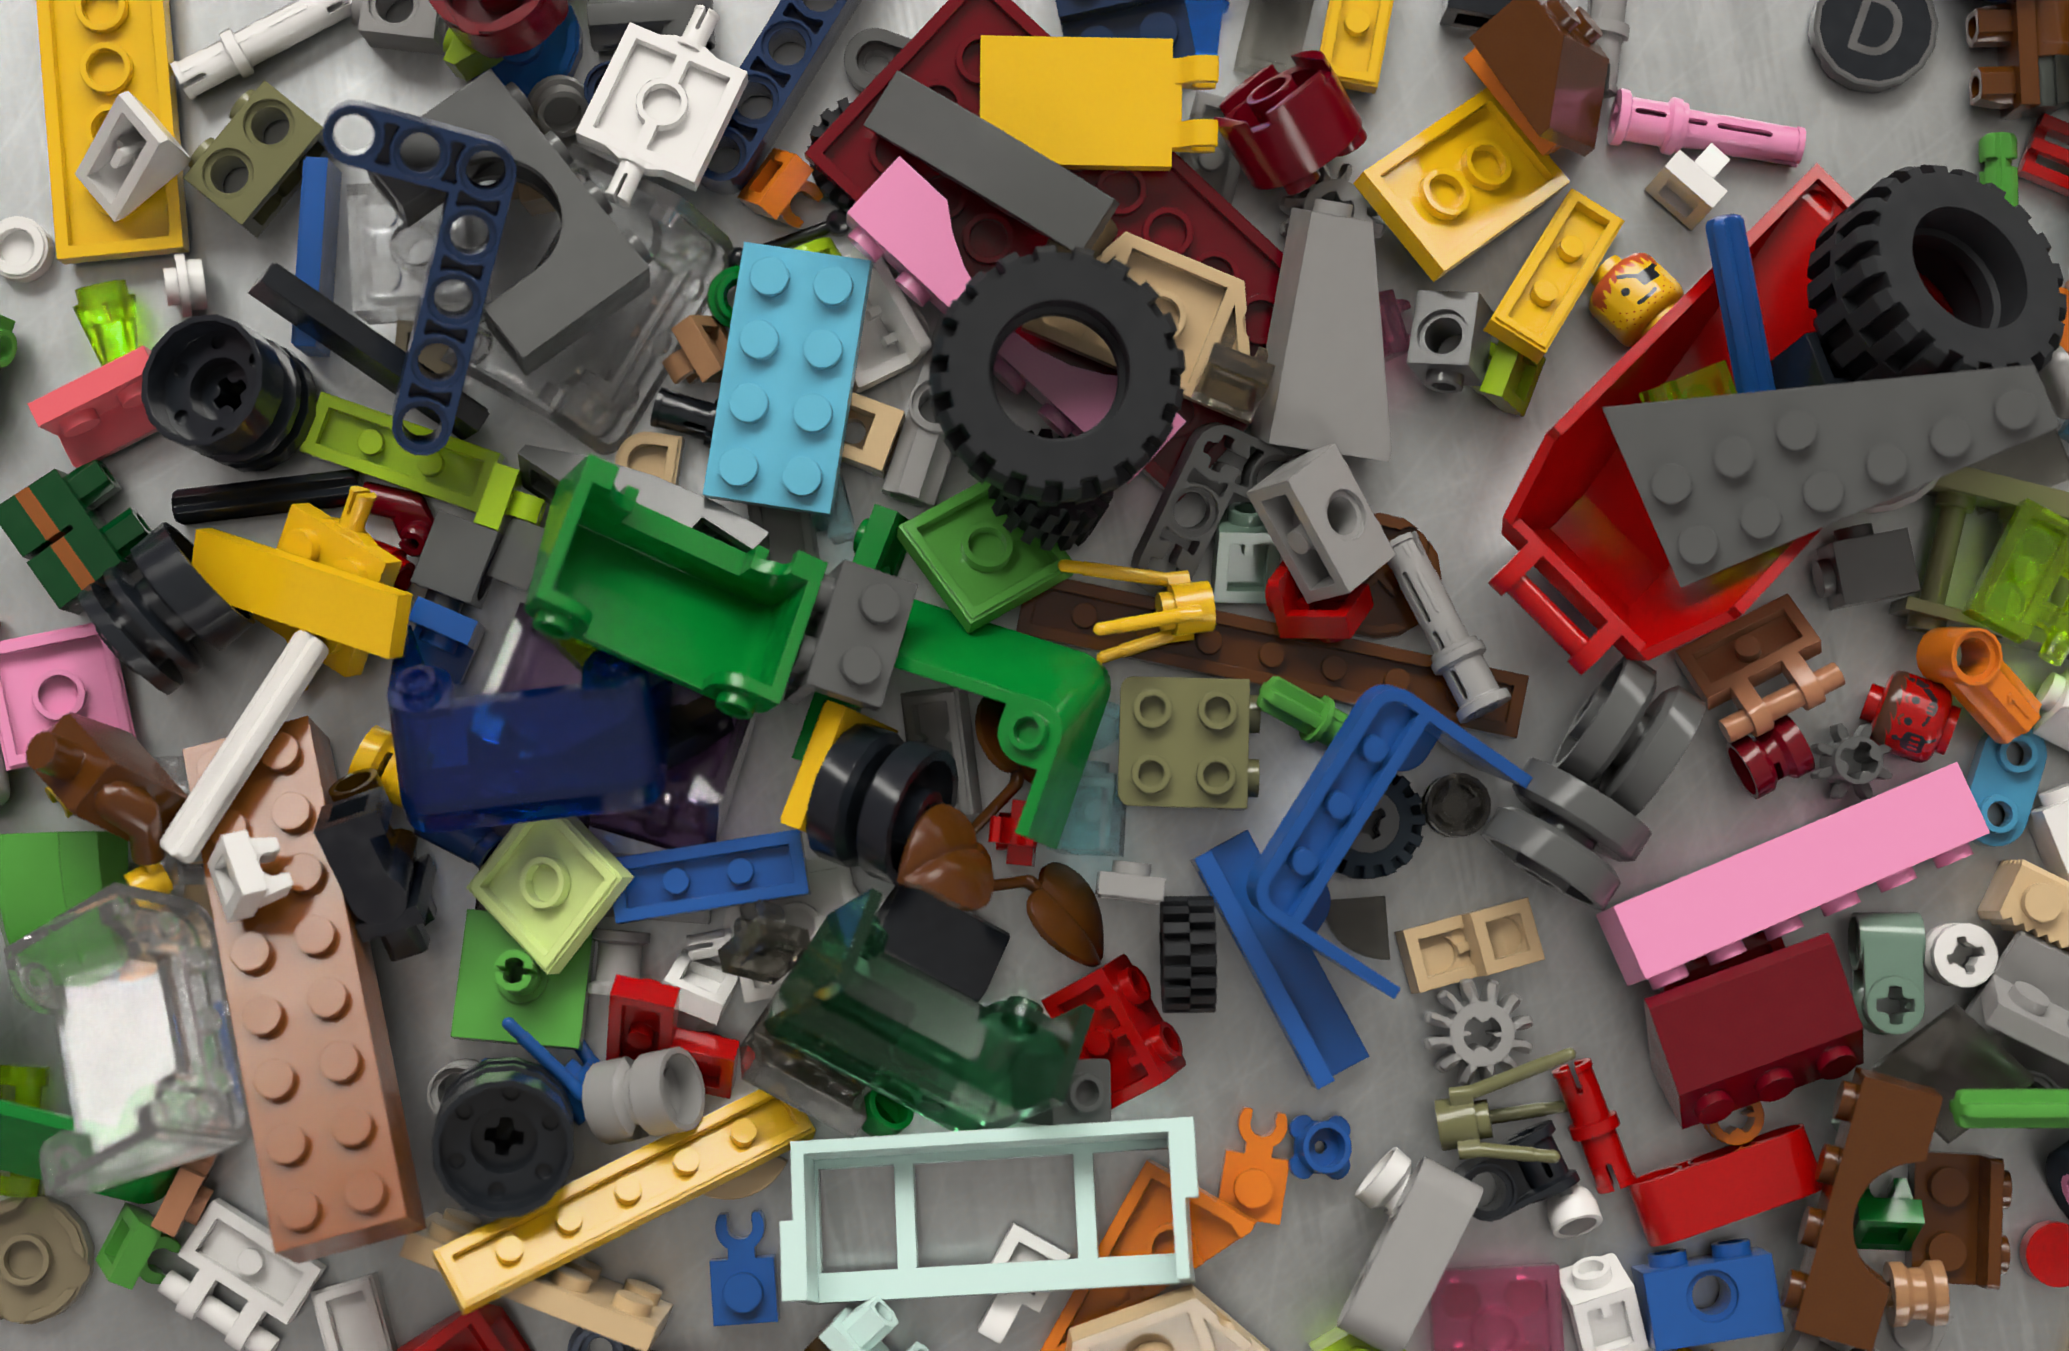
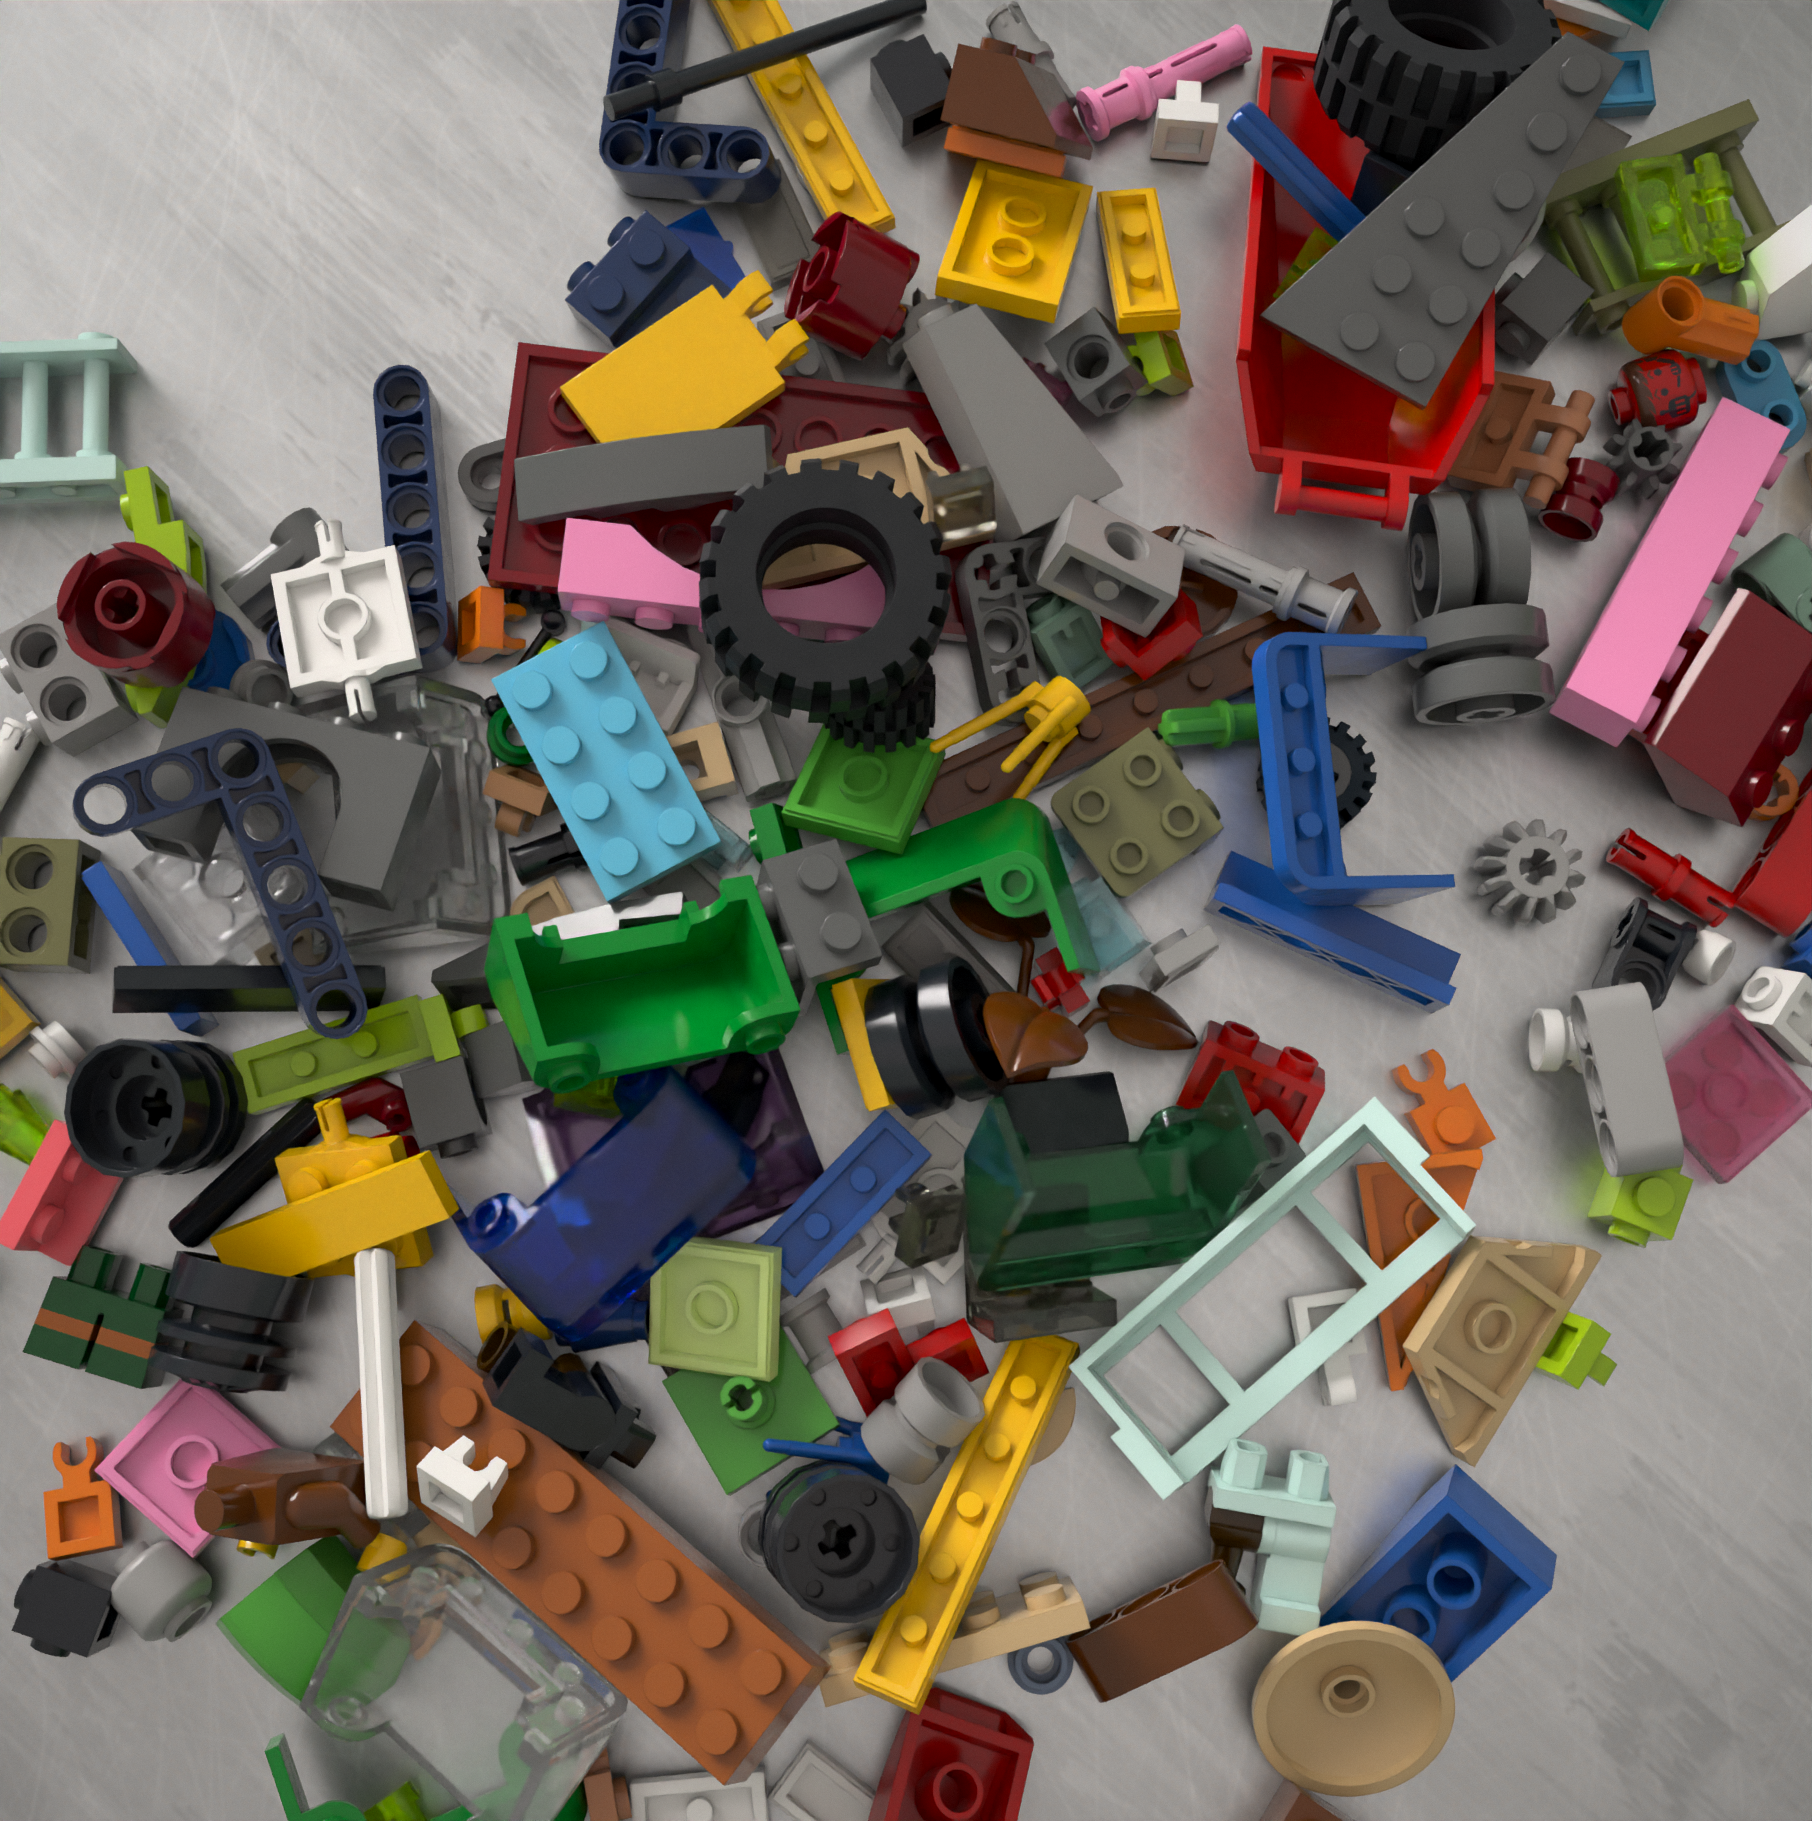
camera: 40 degrees left, 5 degrees down
blue bracket [402,596,486,685] -> none
blue plate [709,1210,780,1326] -> none
green hinge [857,1082,914,1136] -> none
black tyre [1159,896,1217,1013] -> none
blue plate [1288,1115,1352,1180] -> none
clear smoke tile [1325,896,1390,960] -> none
tan slope [1394,897,1545,994] -> none
clear smoke wheel [1420,773,1491,838] -> none
olive plant [1435,1048,1576,1163] -> none
yellow head [1588,253,1684,347] -> none

